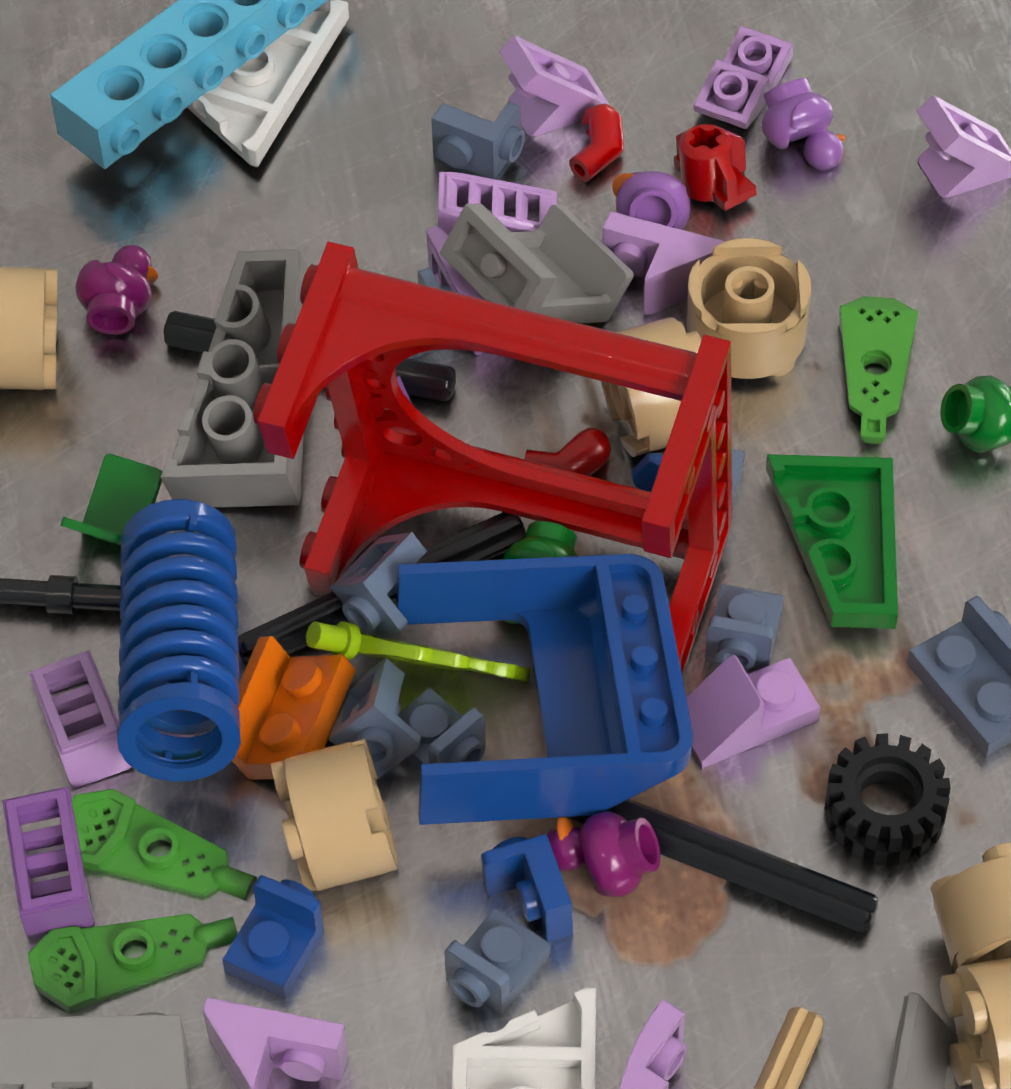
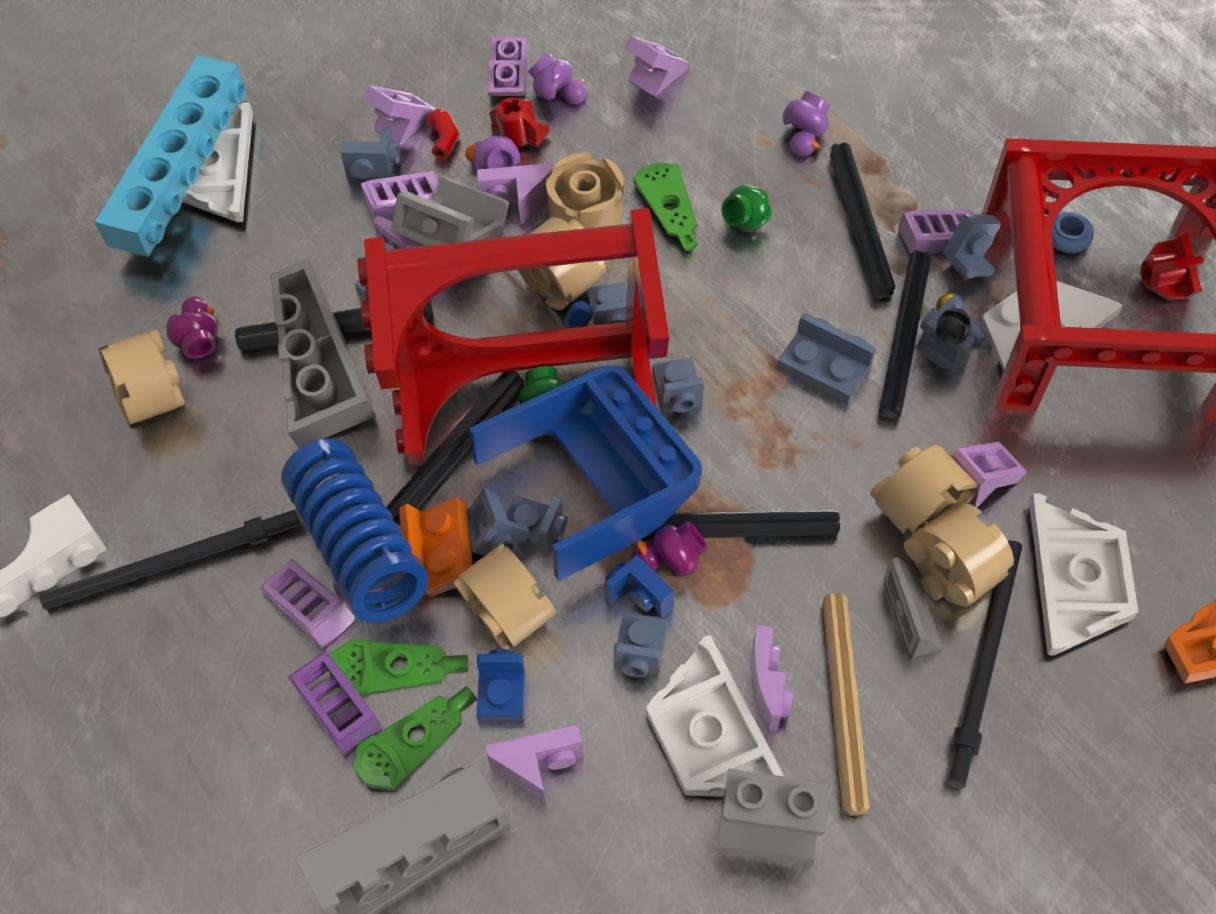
camera: 25 degrees left, 5 degrees up
green bracket [60,454,163,546] -> none
lime animal [306,622,531,682] -> none
sand blue bracket [330,532,427,635] -> none
red arm [524,428,611,476] -> none
lavender slope [686,655,820,769] -> none
green wing [766,454,898,629] -> none
black tyre [824,733,951,865] -> none

